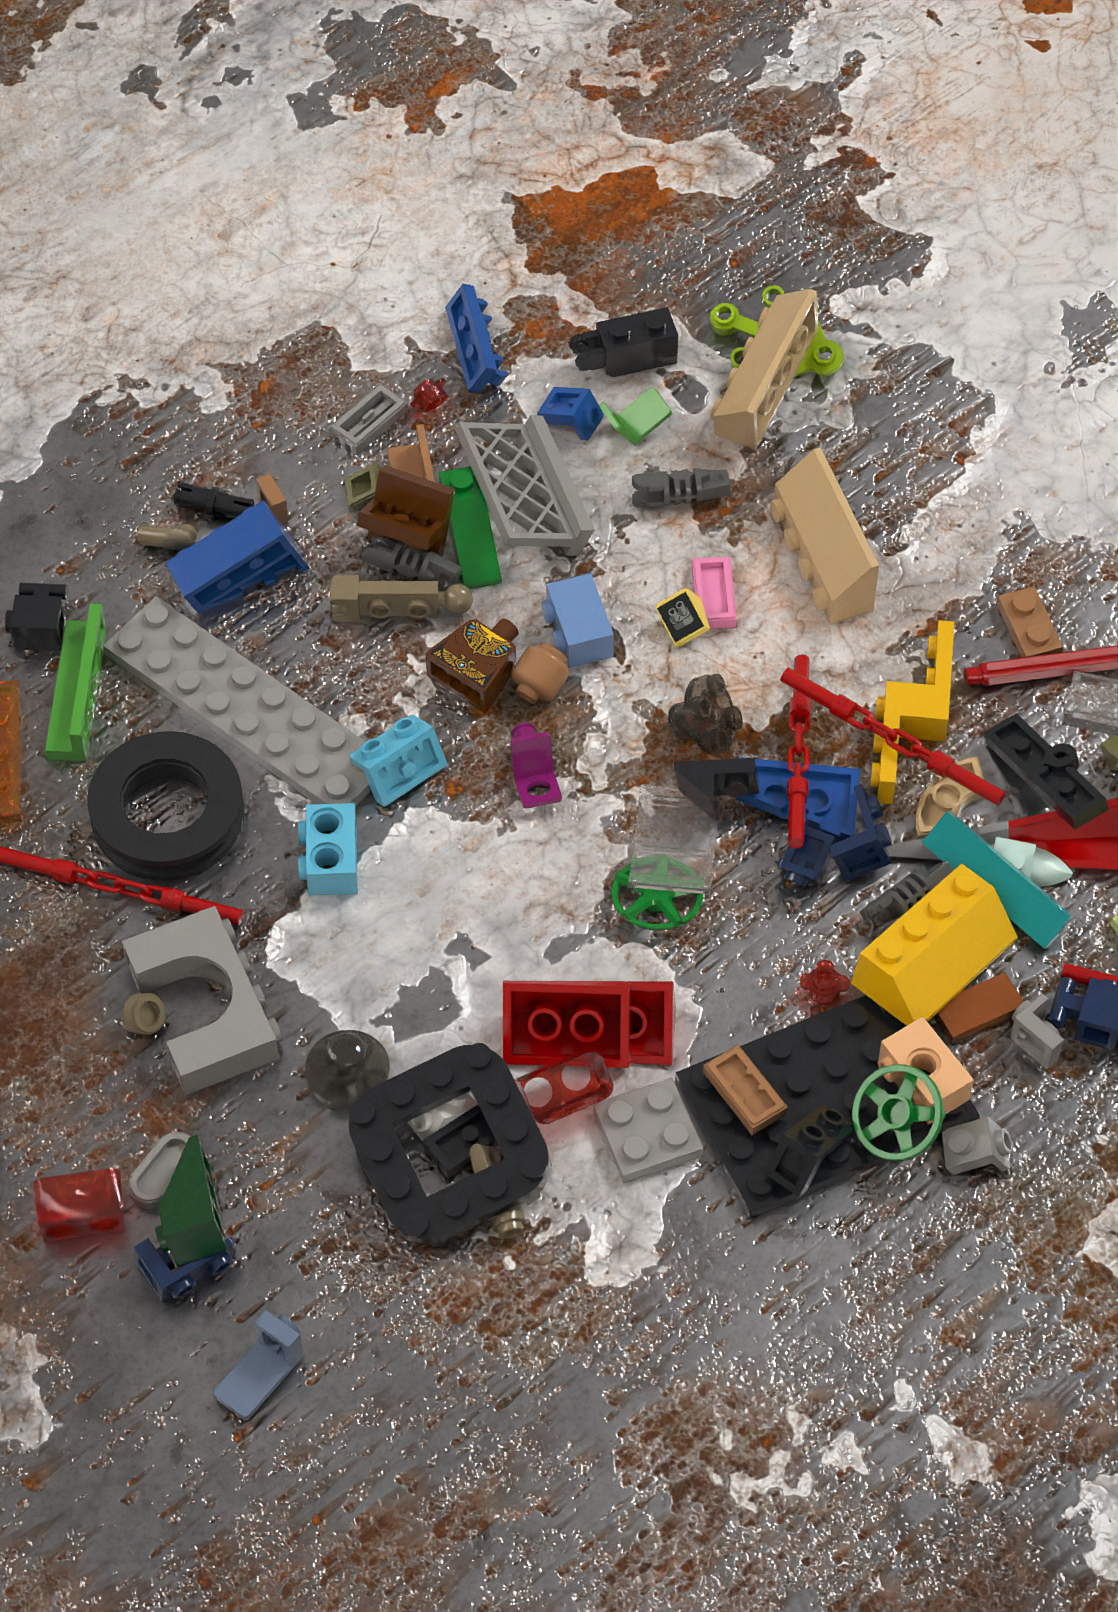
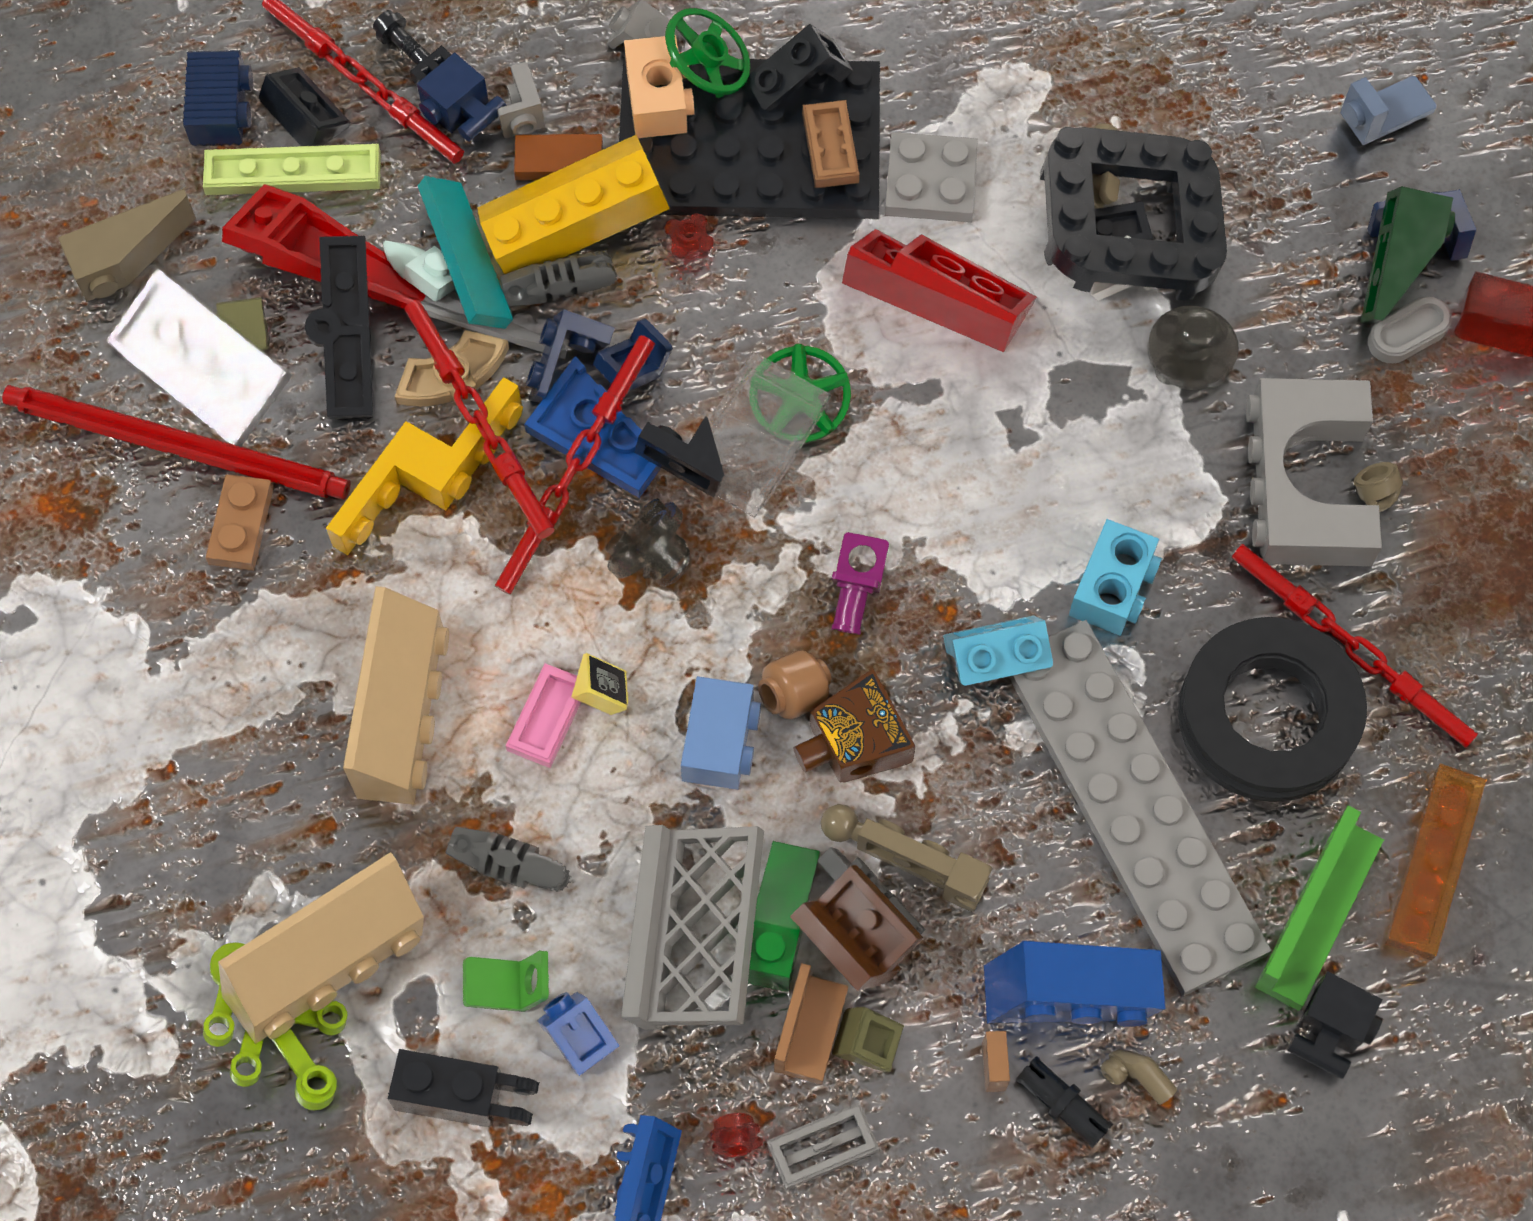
camera: 155 degrees left, 10 degrees up
clear red piece [514,1048,614,1124] -> none

